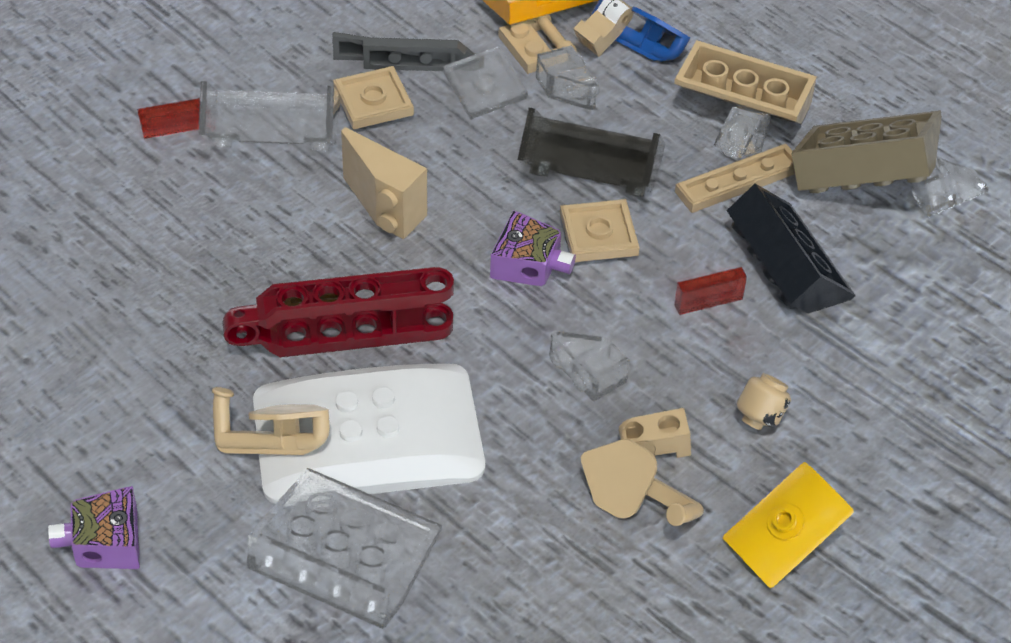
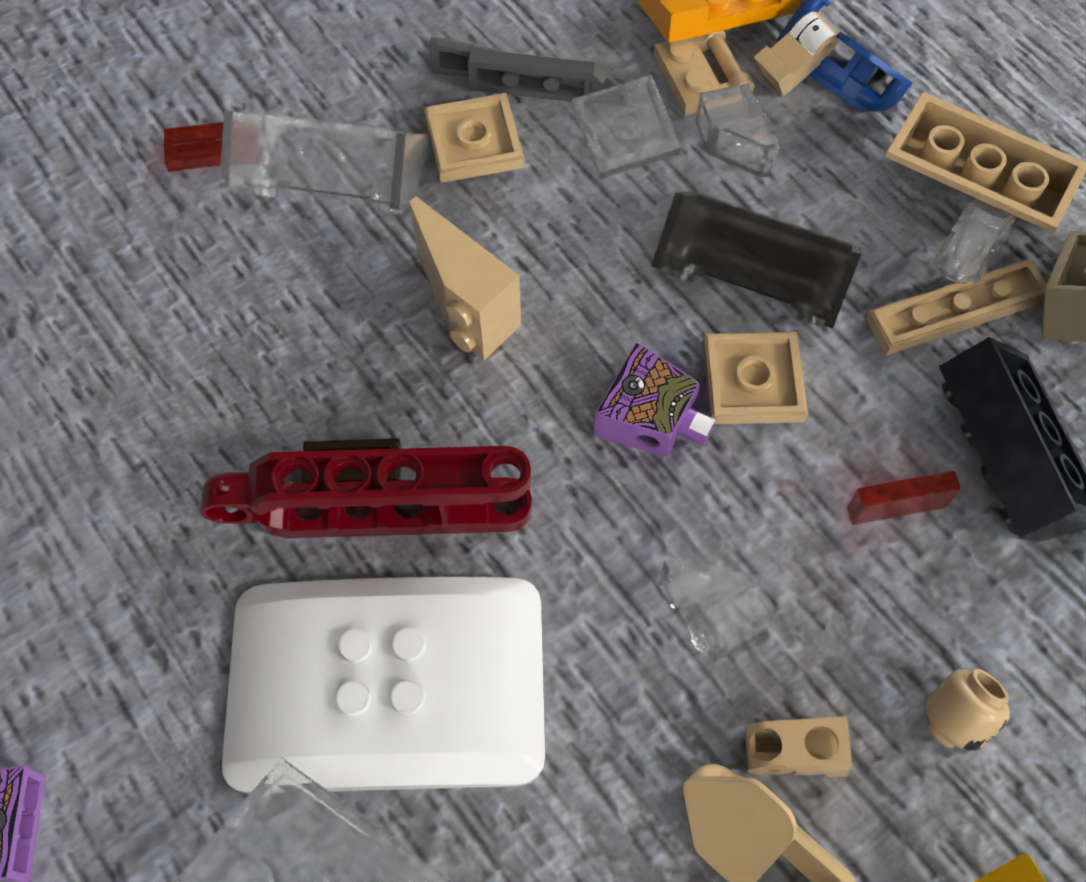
camera: 10 degrees right, 15 degrees up
tan piece [212,387,330,455] -> none

